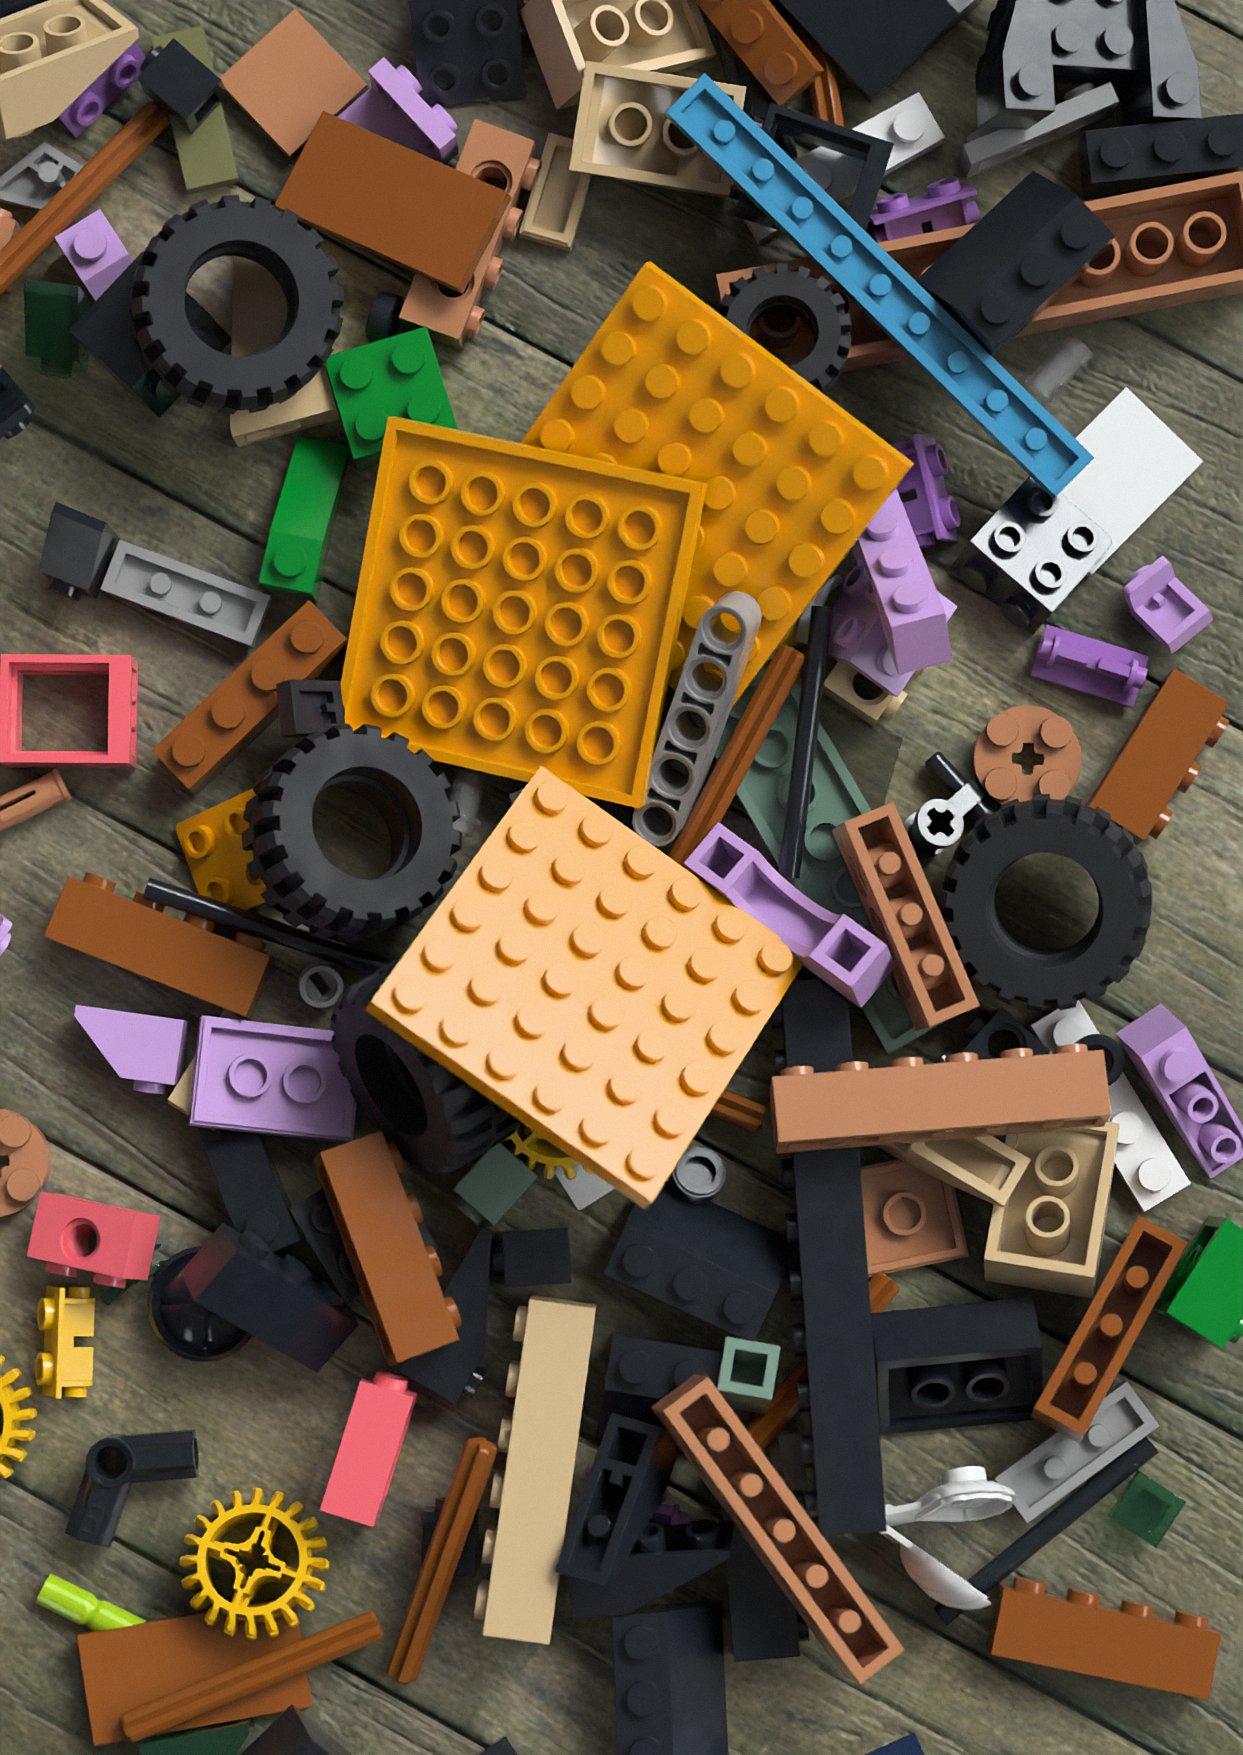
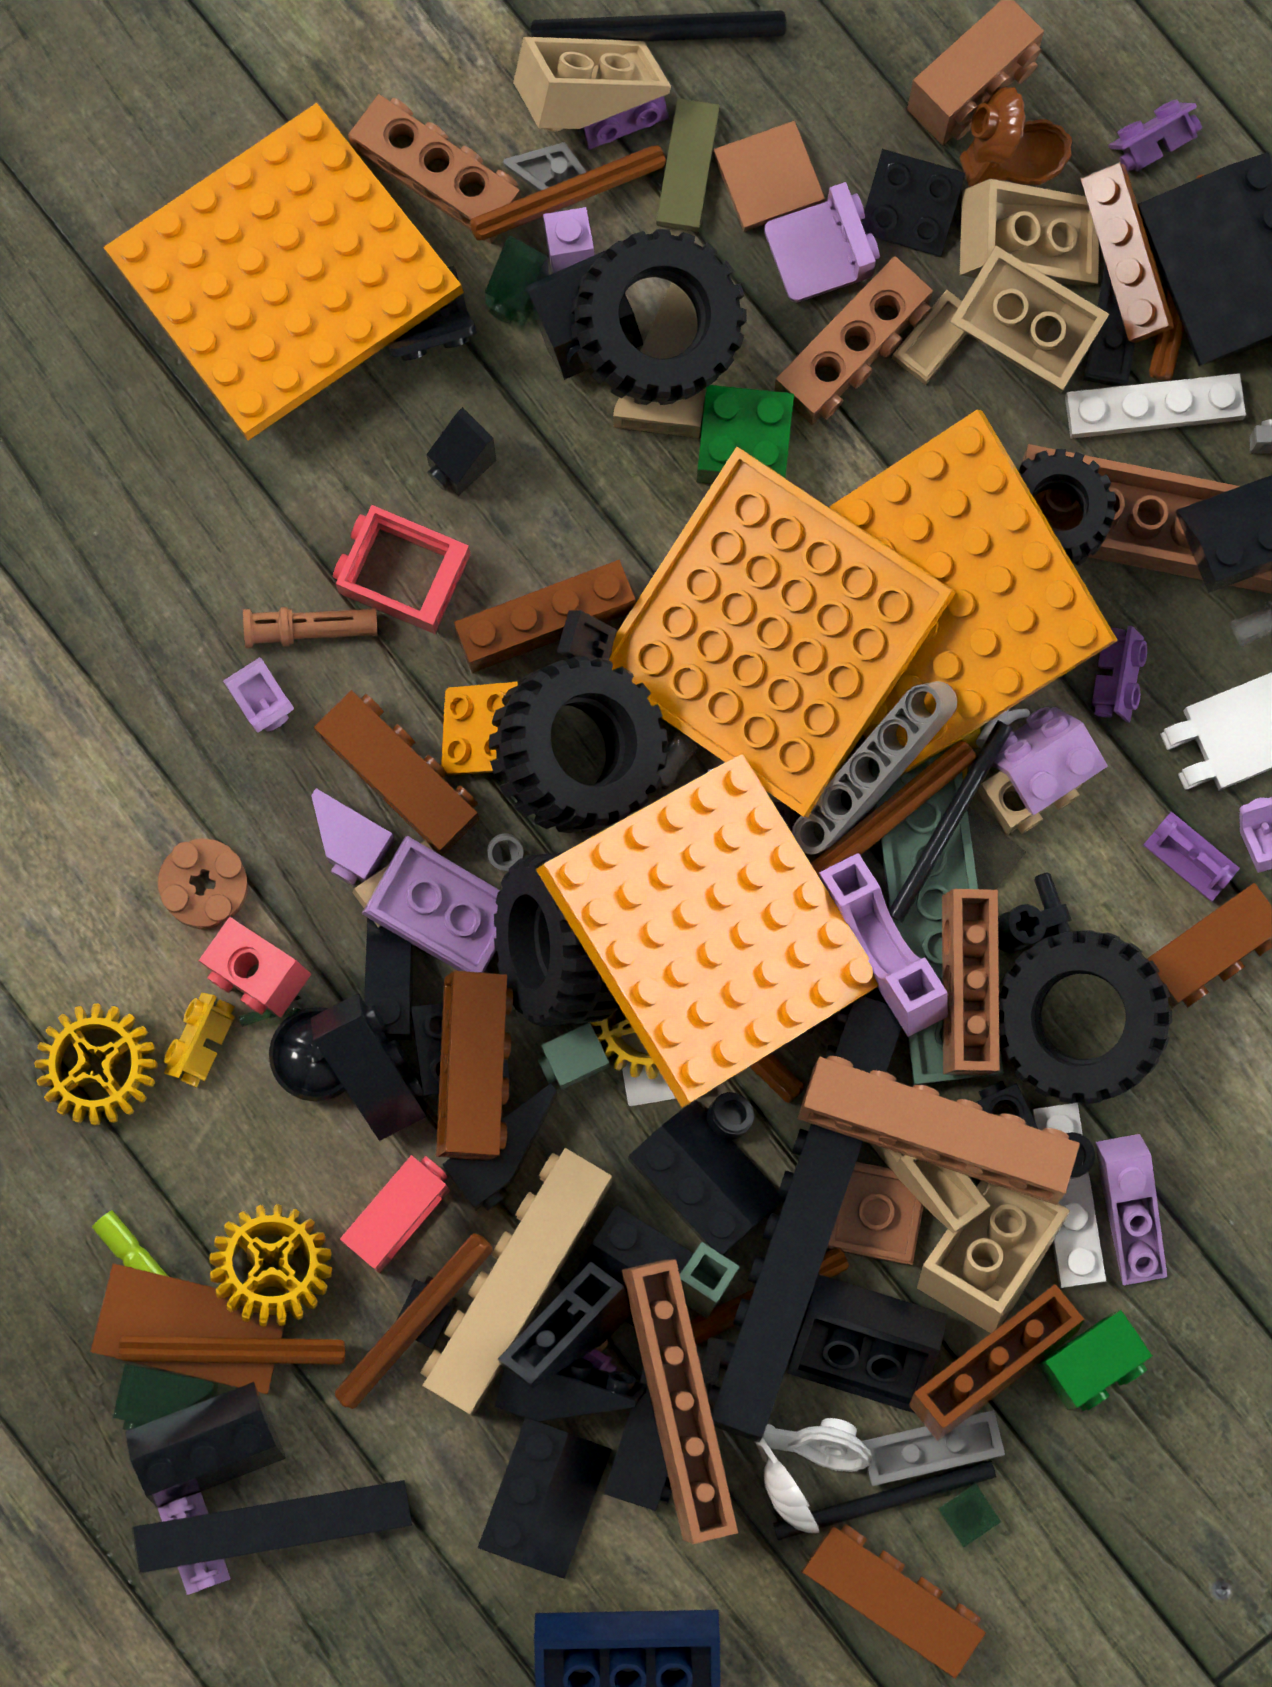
camera: 20 degrees right, 5 degrees down
black piece [65,1429,199,1547] -> none
light grey plate [100,540,272,649] -> none
black brick [138,38,227,134] -> none
black piece [142,877,394,975] -> none
green slope [259,435,351,603] -> none
dark orange tile [274,111,511,294] -> none
black tile [365,291,404,343] -> none
black brick [493,1227,572,1287] -> none
dark azure plate [666,73,1094,499] -> none
black window [729,103,894,232] -> none
lavender arch [851,489,952,675] -> none
medium lavender hinge [869,177,980,243] -> none
bracket [952,476,1112,636] -> none
nougat plate [972,705,1082,807] -> none

